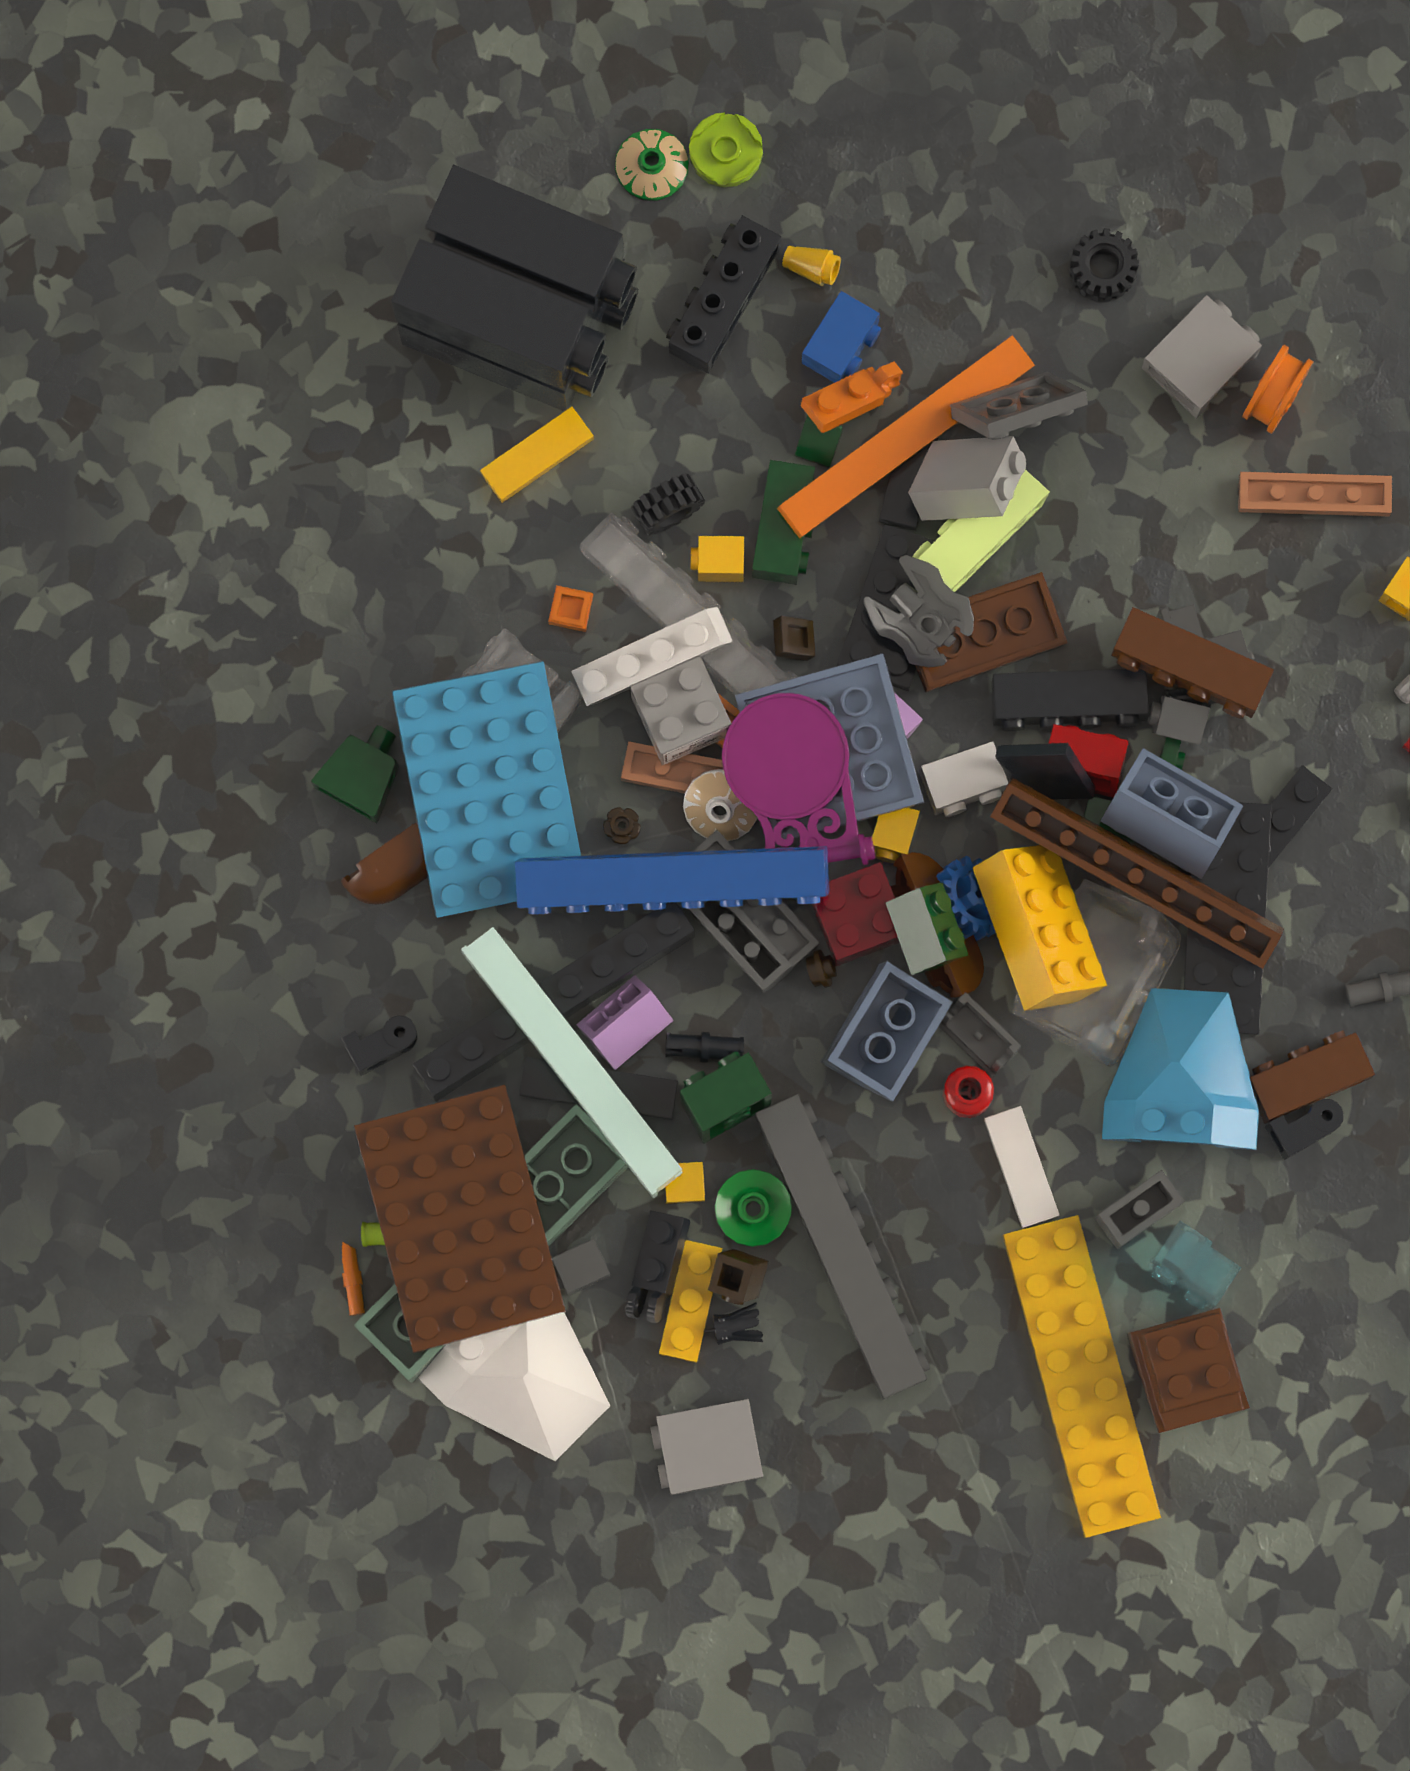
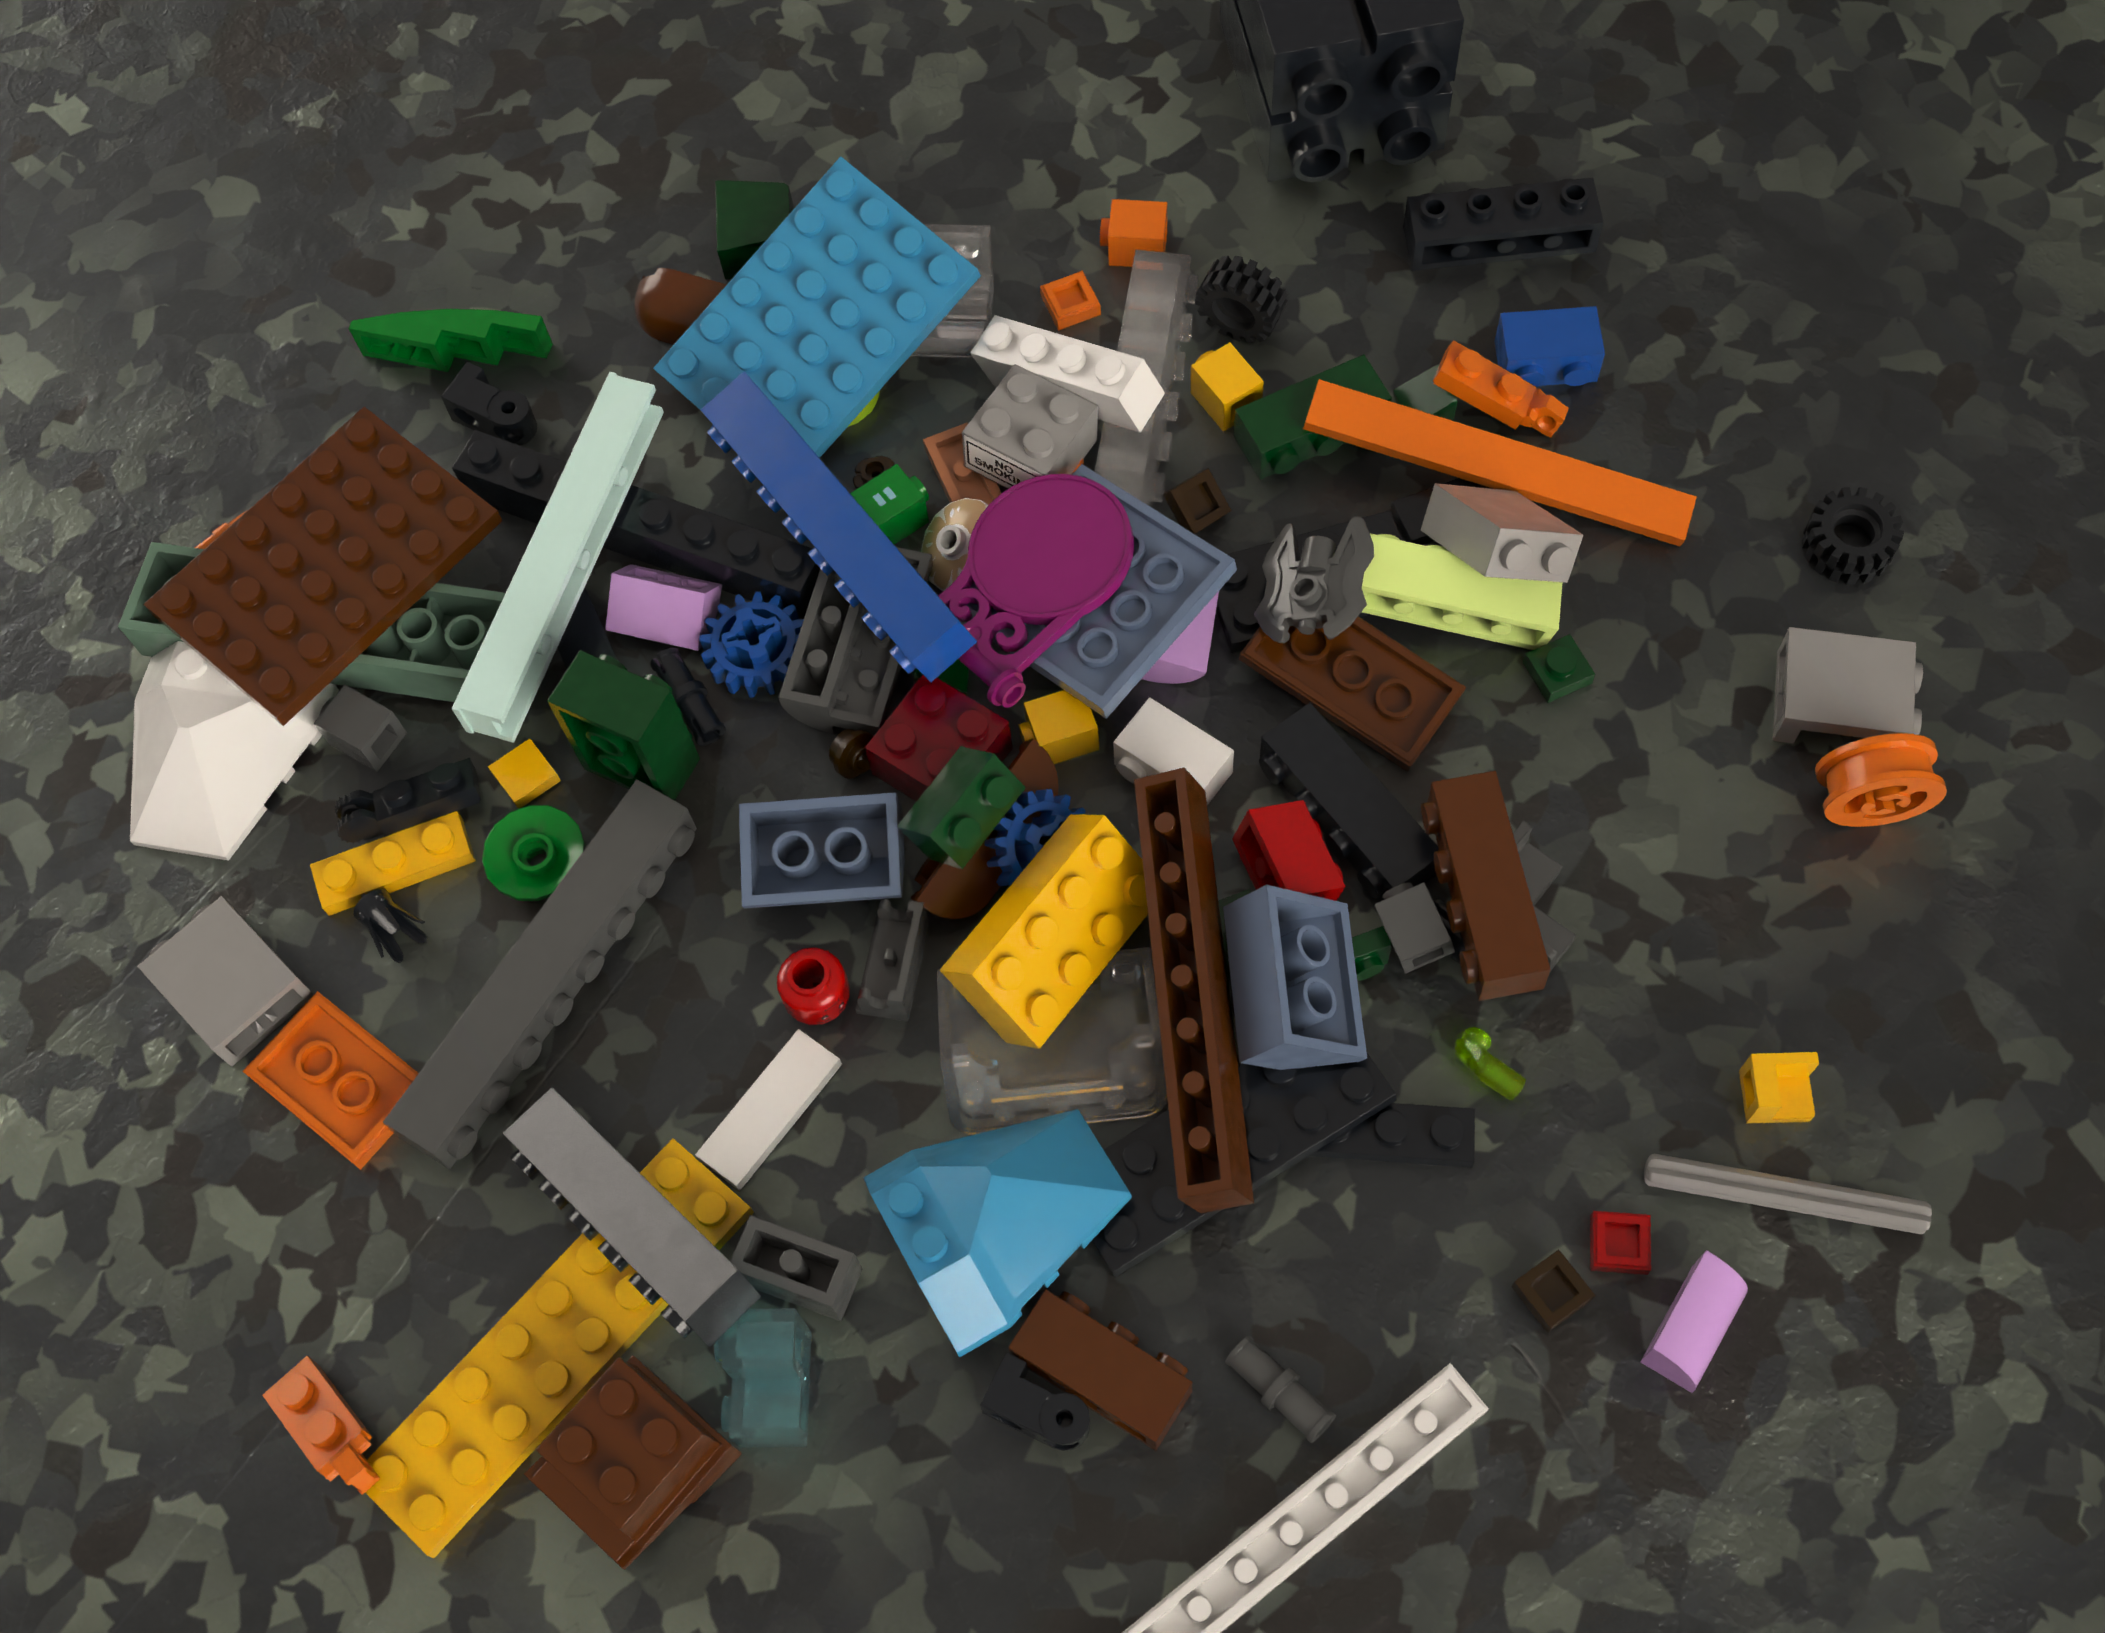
camera: 60 degrees right, 15 degrees down
yellow tile [480,407,594,503] -> none
tan dish [615,129,689,201] -> none
lime tile [689,113,763,187] -> none
dark brown brick [708,1249,769,1305] -> none
yellow cone [782,245,841,286] -> none
dark grey plate [950,371,1088,439] -> none
black tile [995,743,1096,800] -> none
nougat plate [1238,472,1392,516] -> none
none -> orange tile [243,991,419,1170]
none -> orange hinge [262,1356,381,1495]
none -> green slope [348,309,553,372]
none -> brick [503,1087,761,1347]
none -> blue gear [699,591,804,698]
none -> green brick [850,464,929,545]
none -> orange brick [1100,199,1168,269]
none -> clear neon green arm [1455,1027,1526,1101]
none -> dark green plate [1523,634,1595,703]

